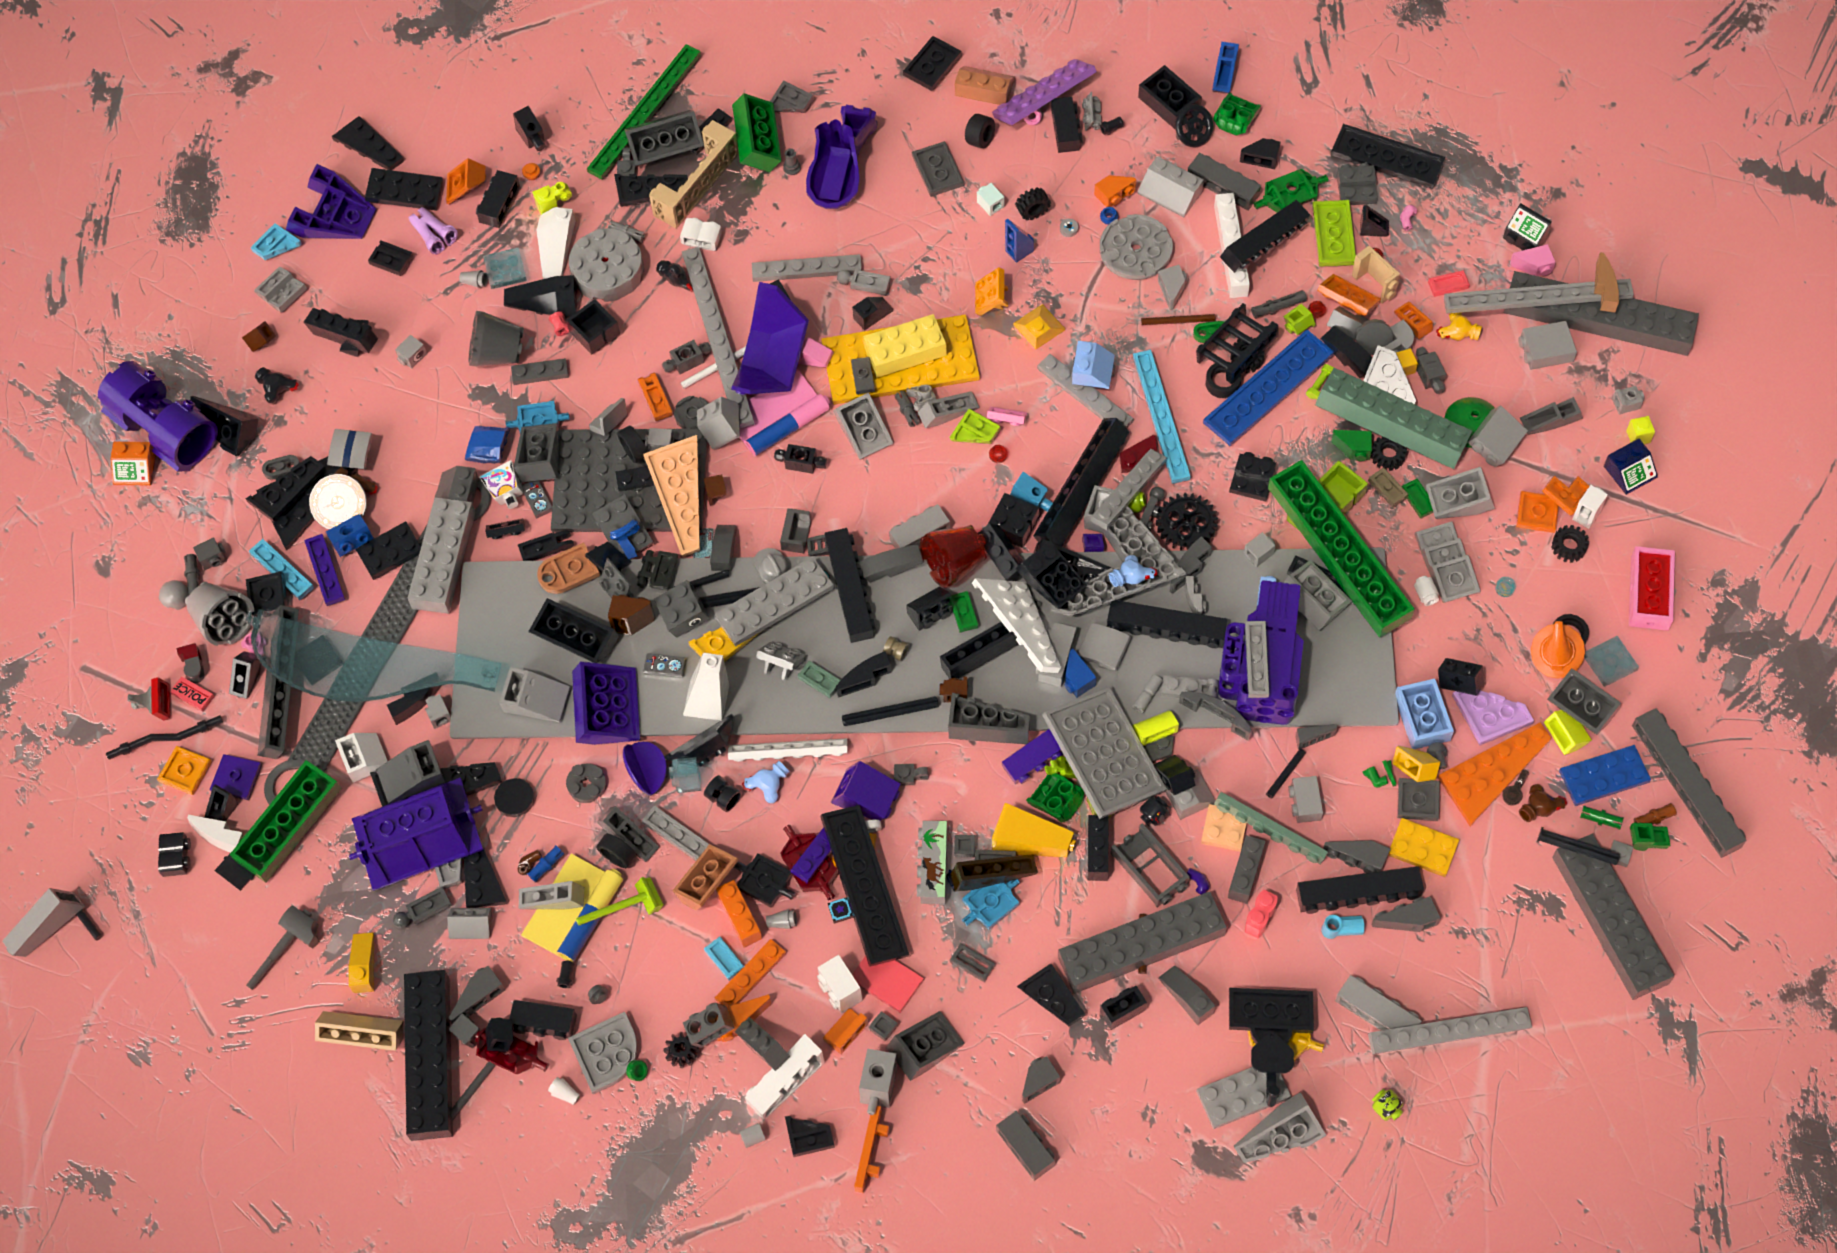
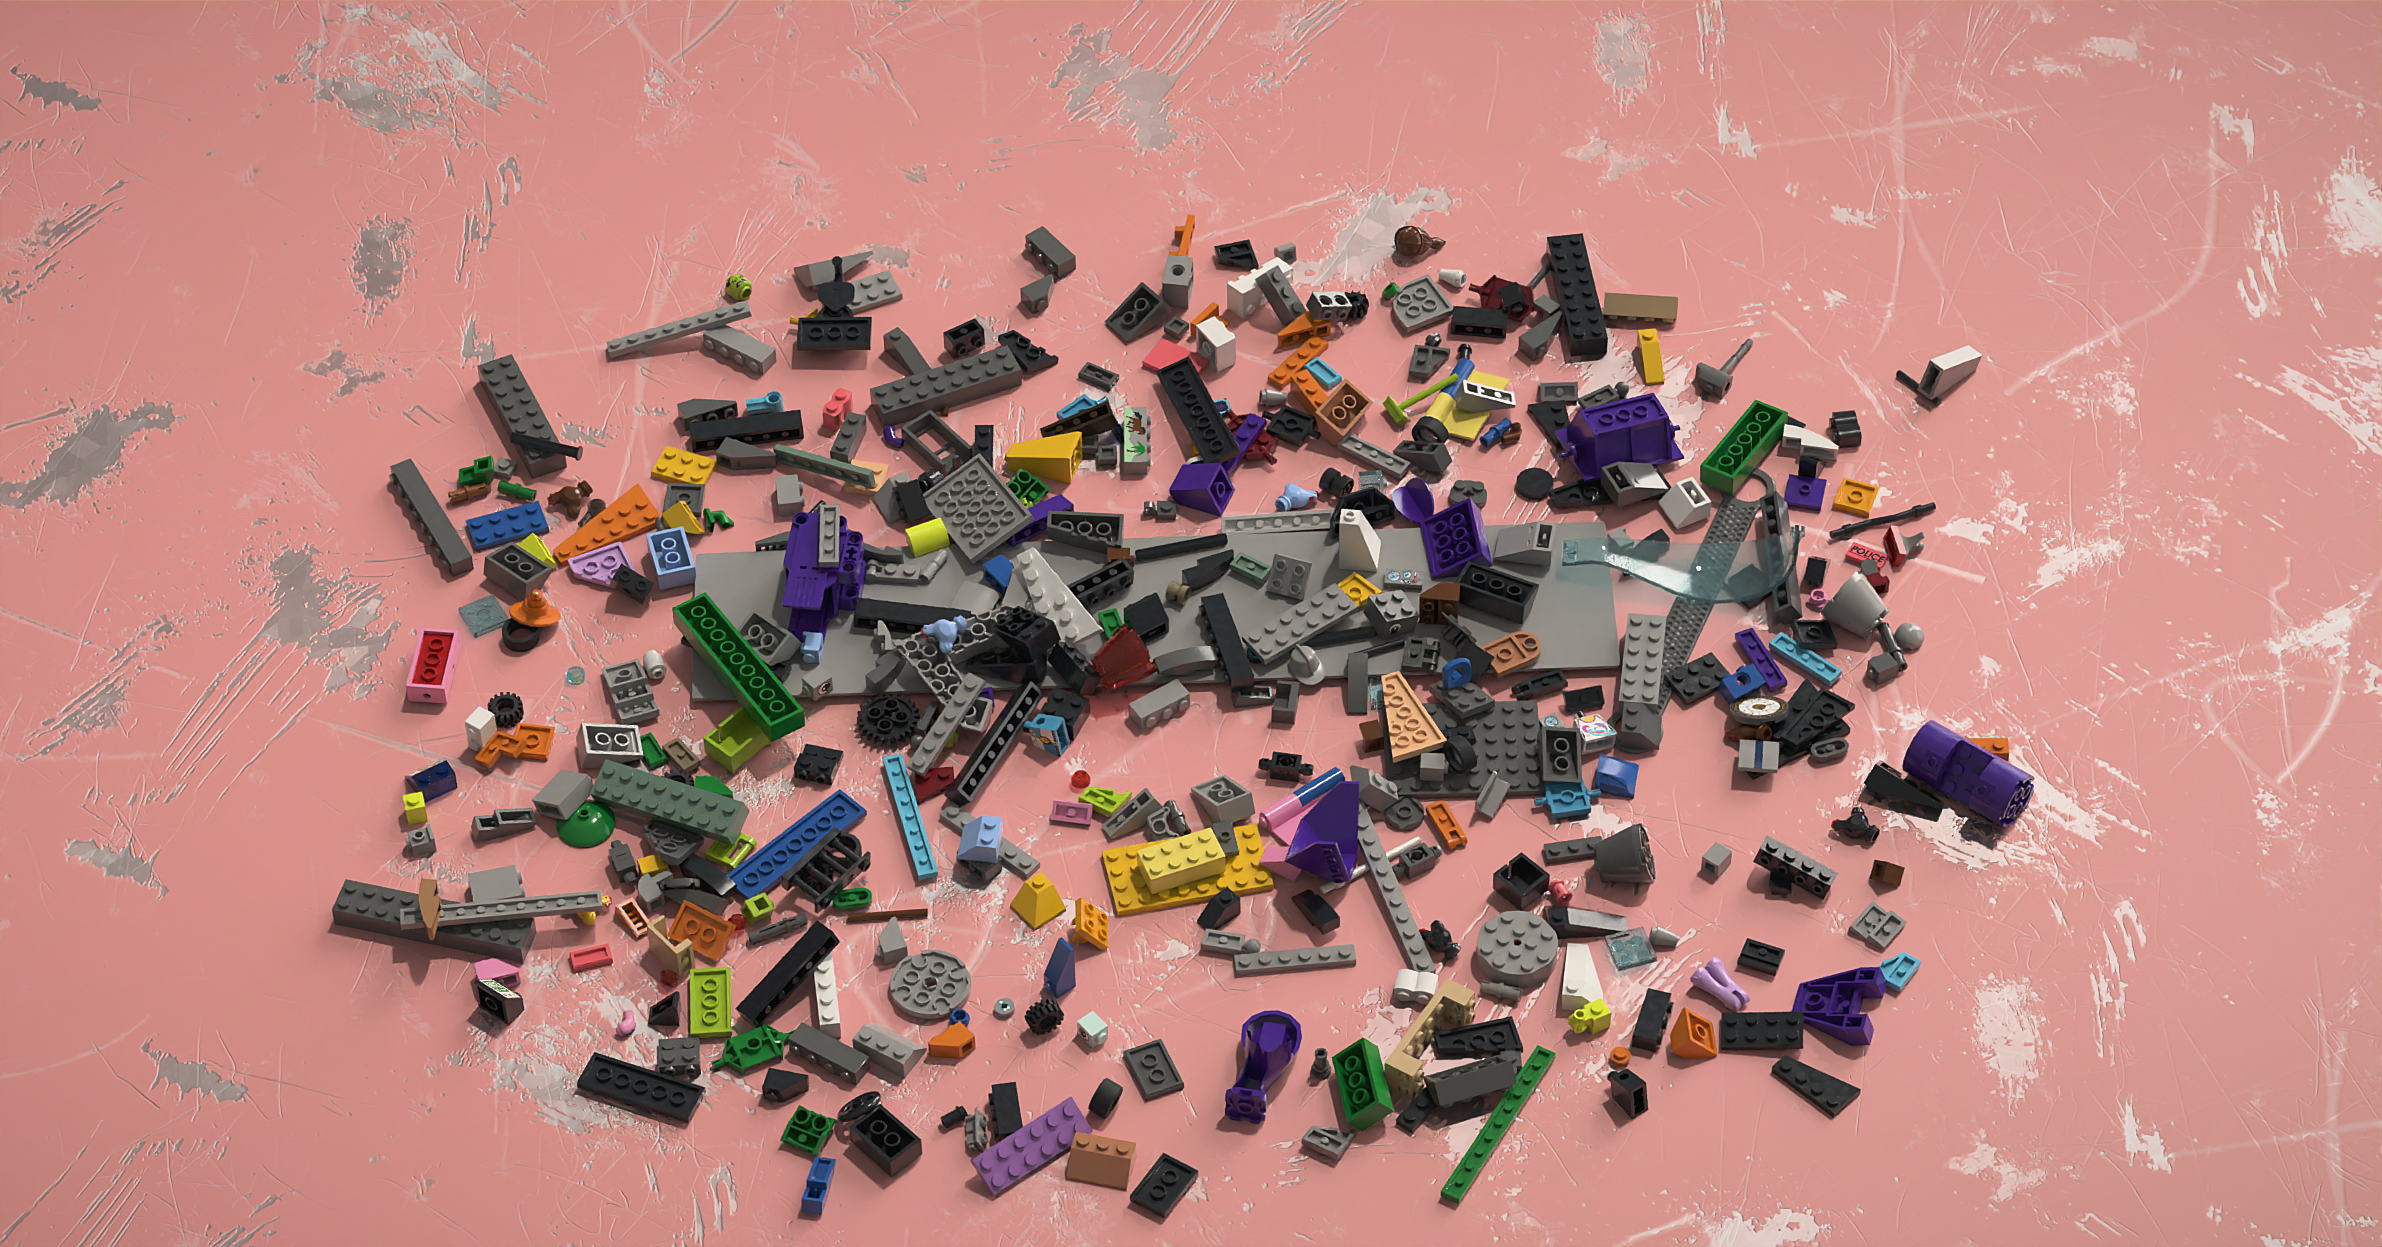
camera: 175 degrees right, 15 degrees down
none -> reddish brown piece [1394,226,1446,257]
none -> dark grey wing [1410,345,1450,378]

